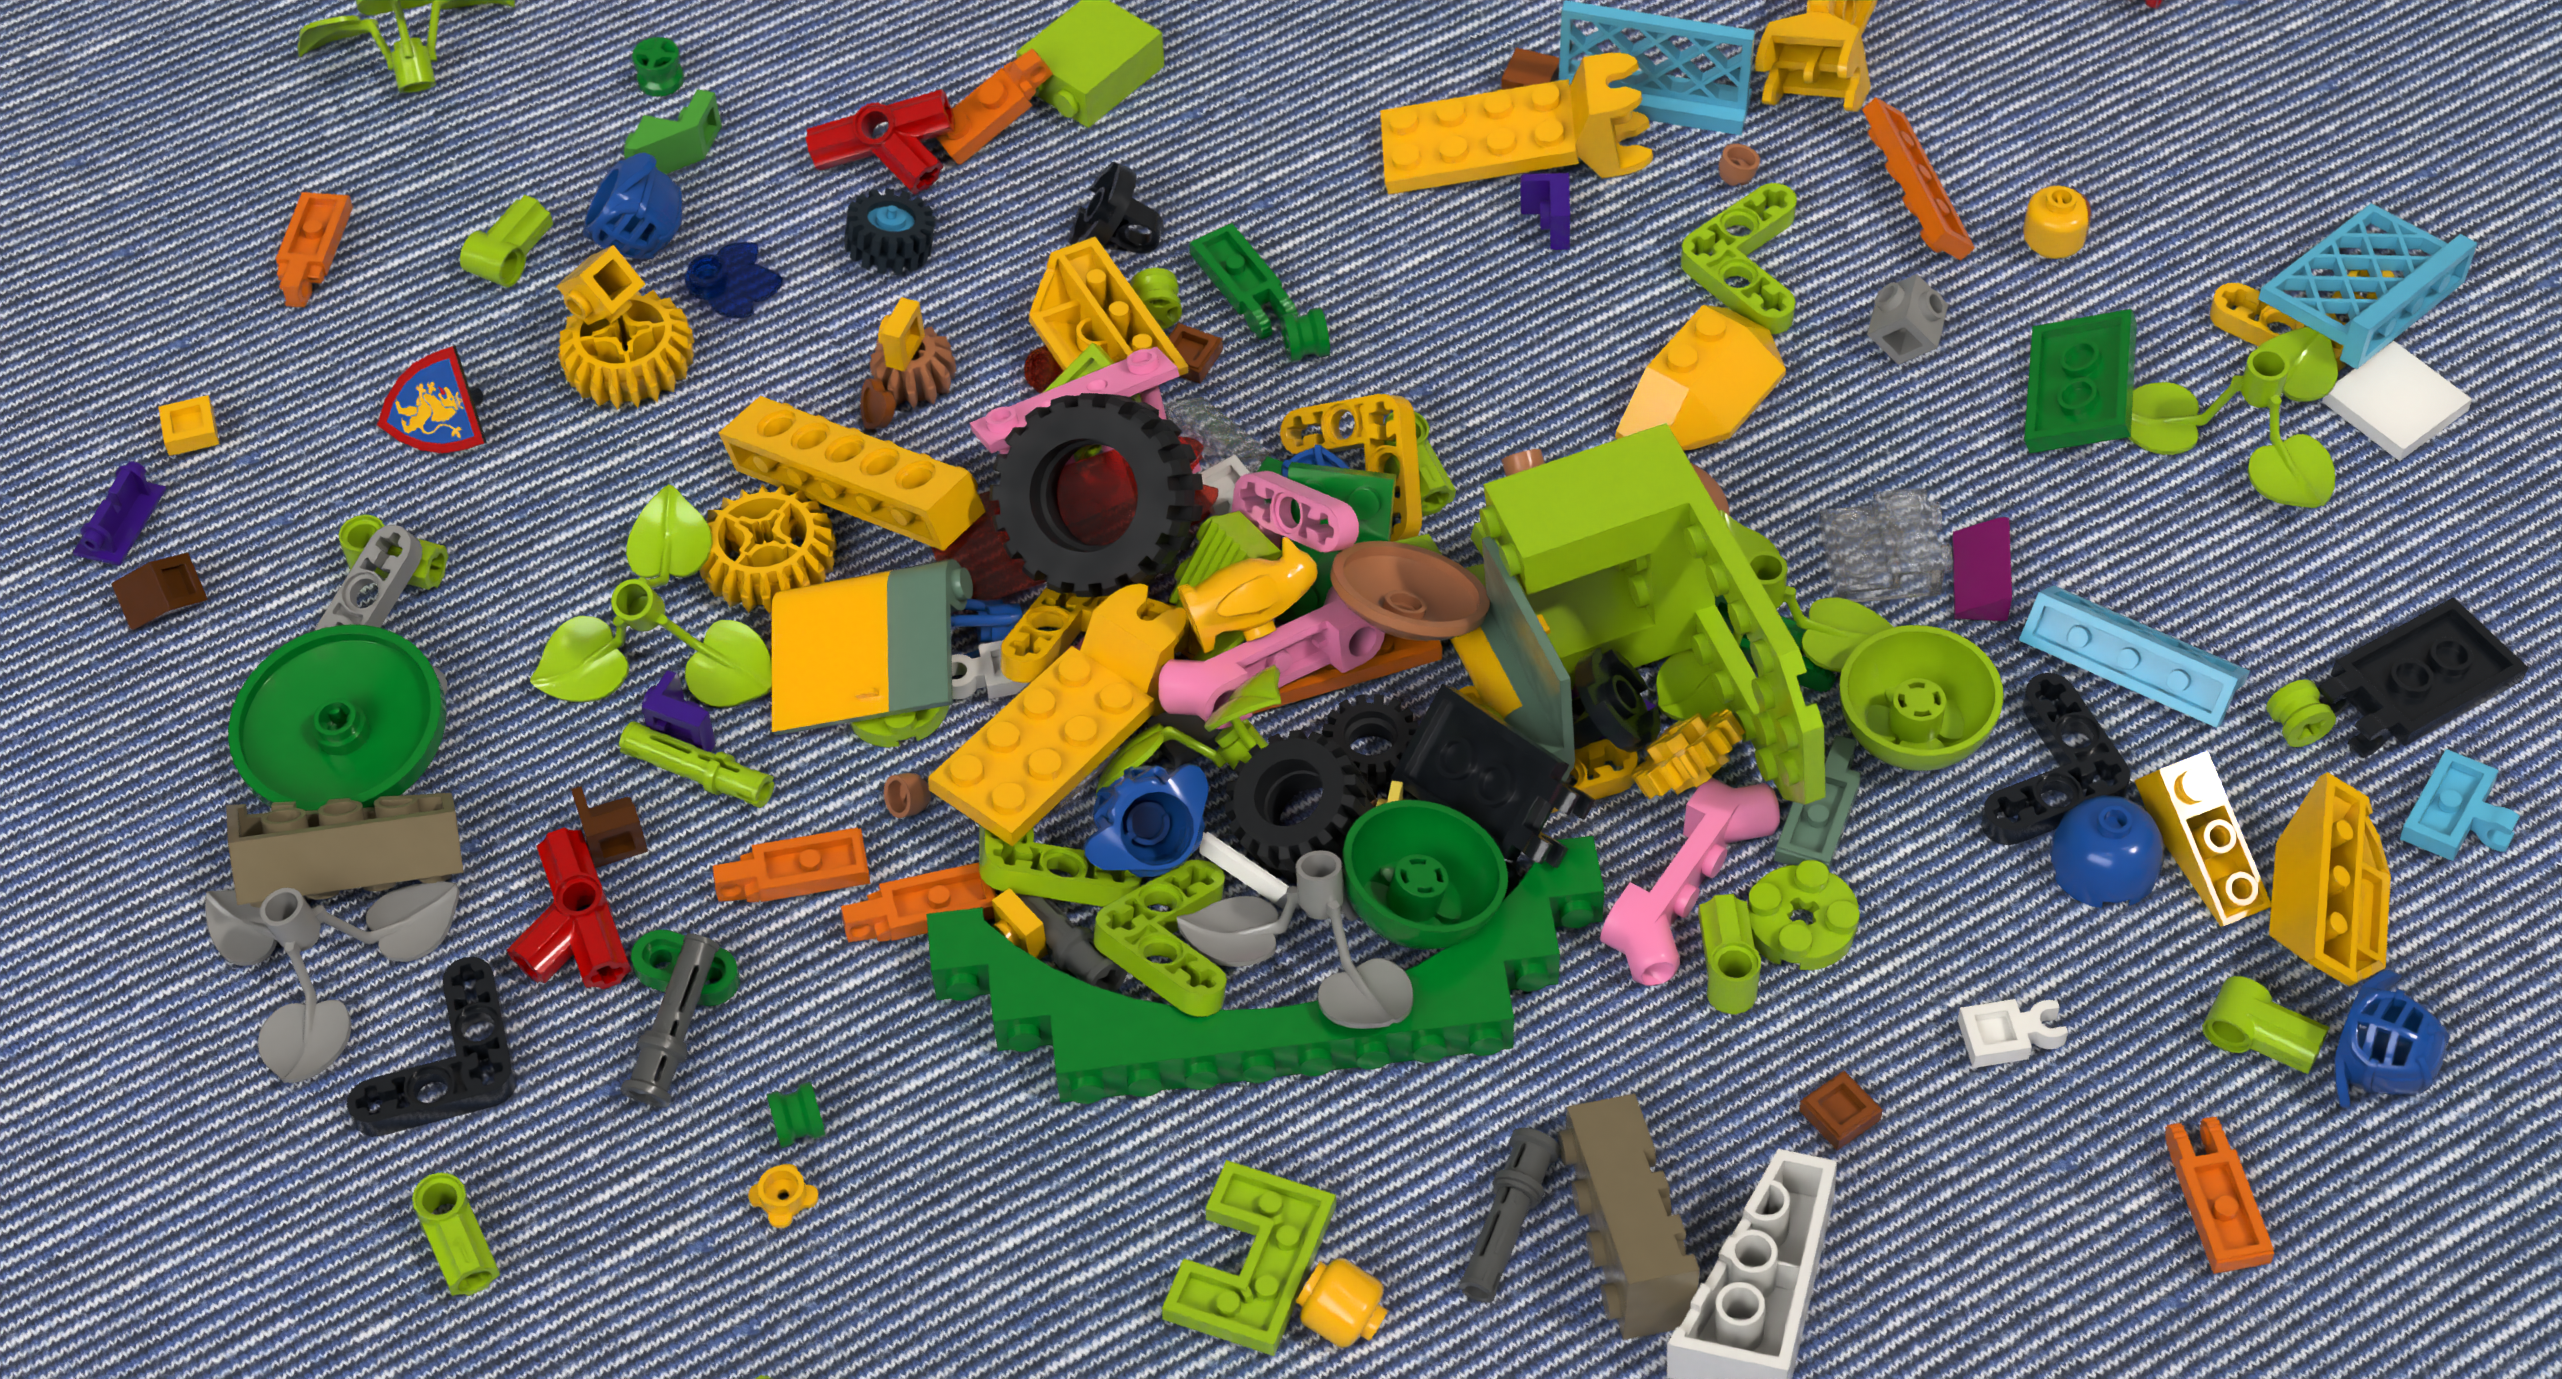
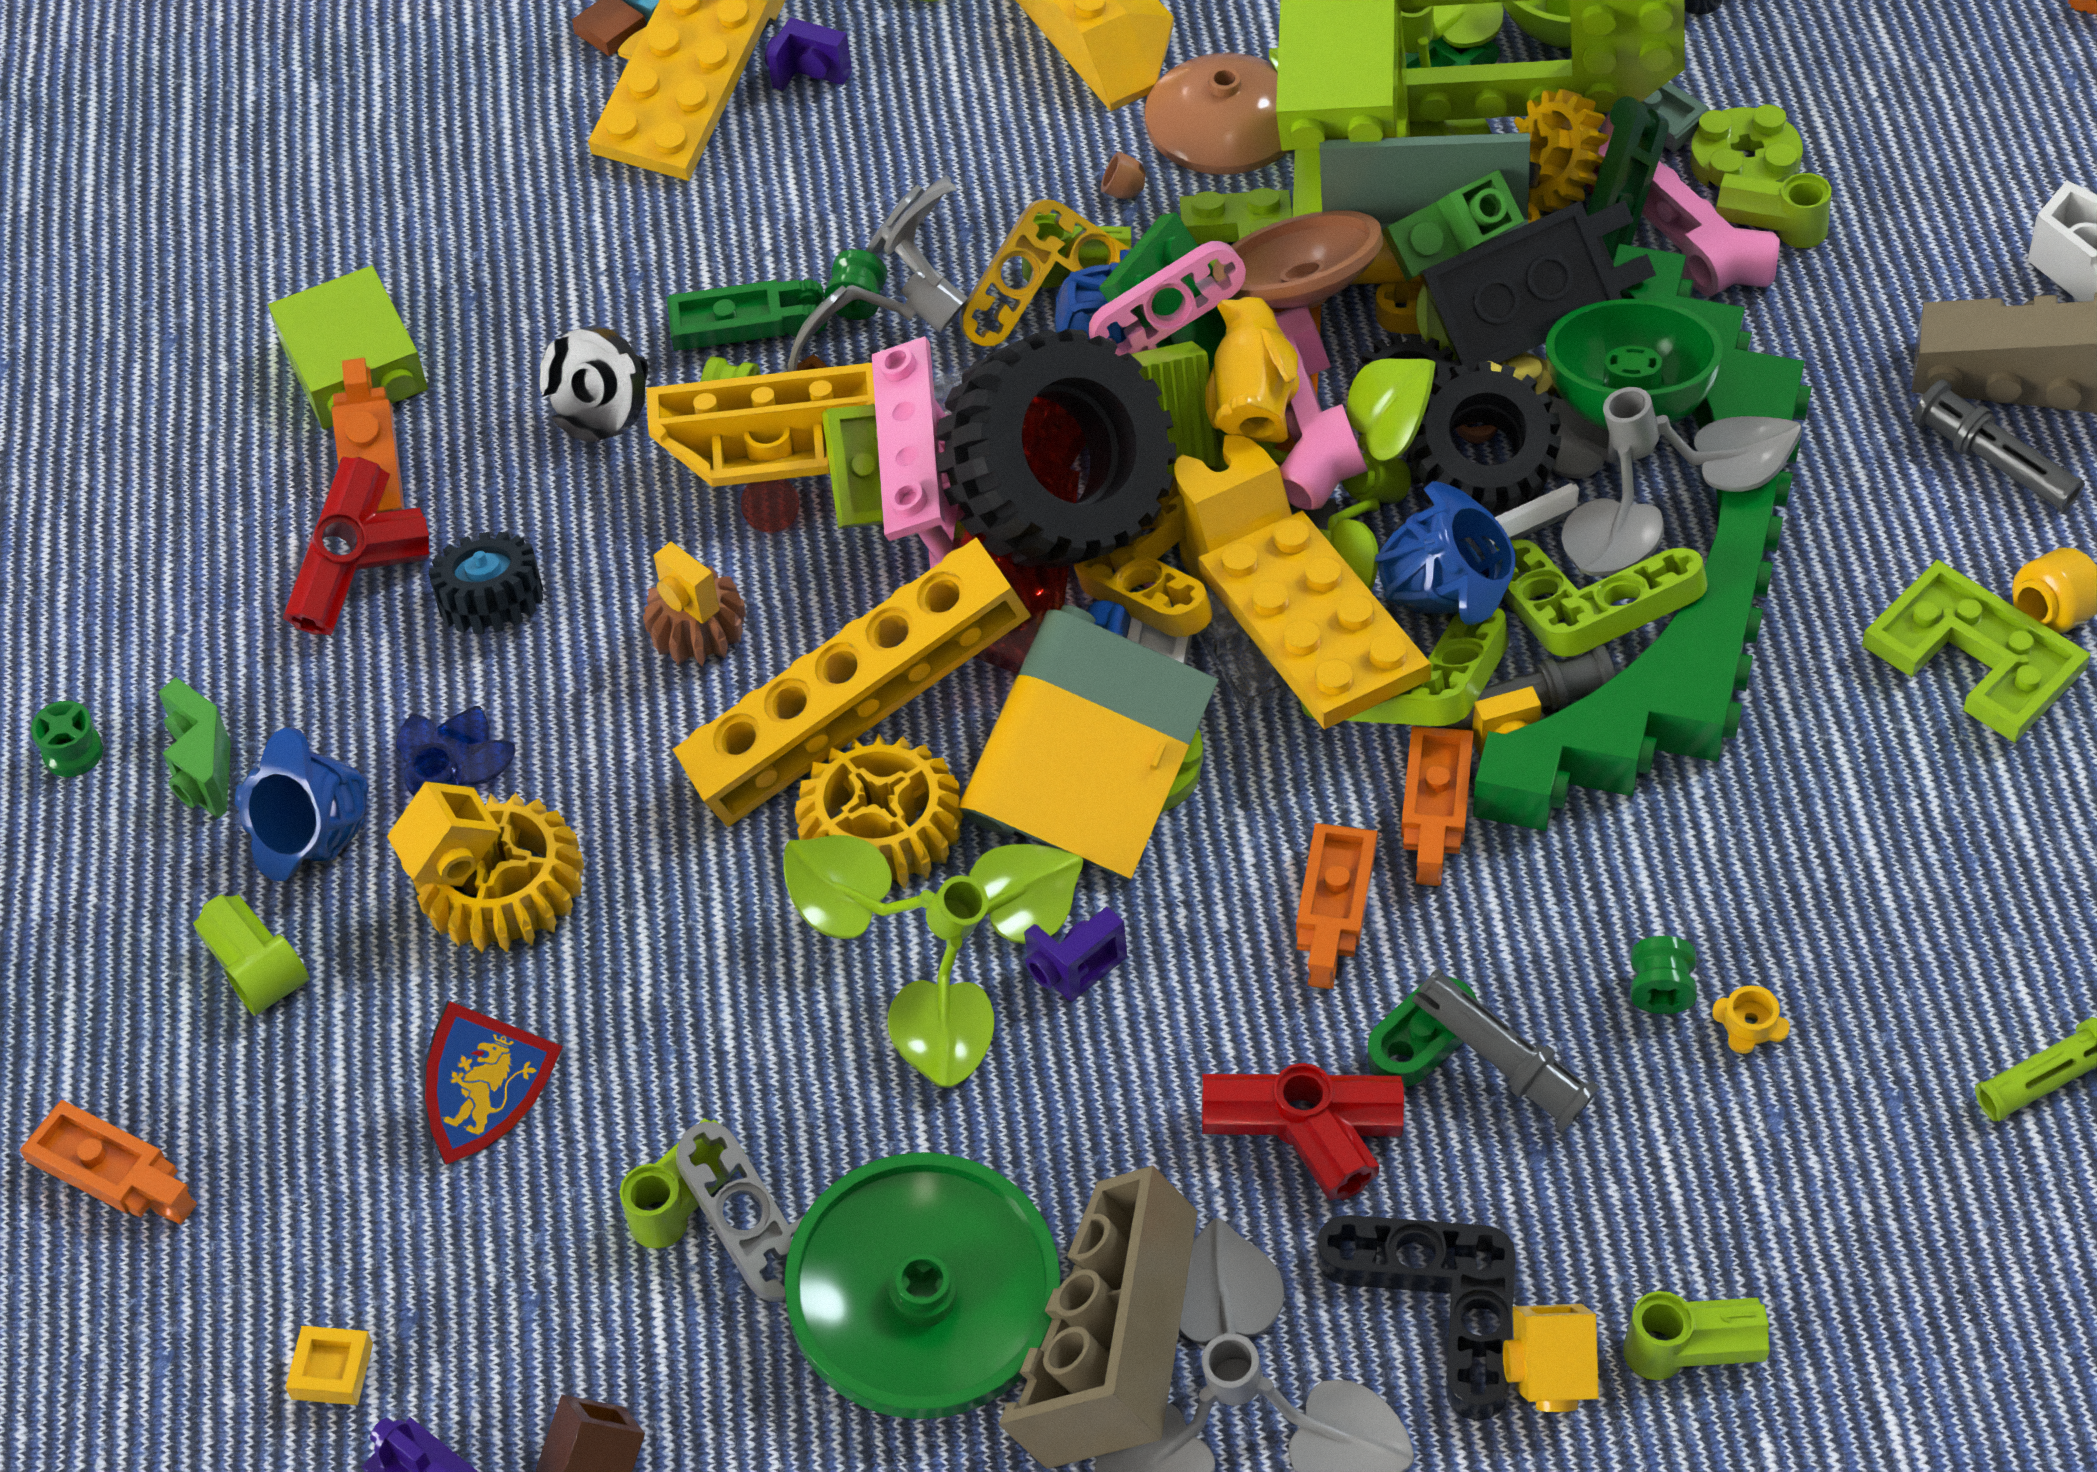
camera: 65 degrees left, 0 degrees up
reddish brown panel [571,786,648,868] -> none
lime pin [619,721,774,808] -> none
dark orange piece [860,379,896,429] -> none
nougat hinge [884,773,931,818] -> none
dark orange tile [1799,1070,1883,1151] -> none
white plate [1958,999,2068,1068] -> none
none -> light grey plant [788,175,969,372]
none -> bright green slope [1381,169,1525,282]
none -> yellow brick [1503,1304,1599,1412]
none -> dark green plate [1586,96,1669,263]

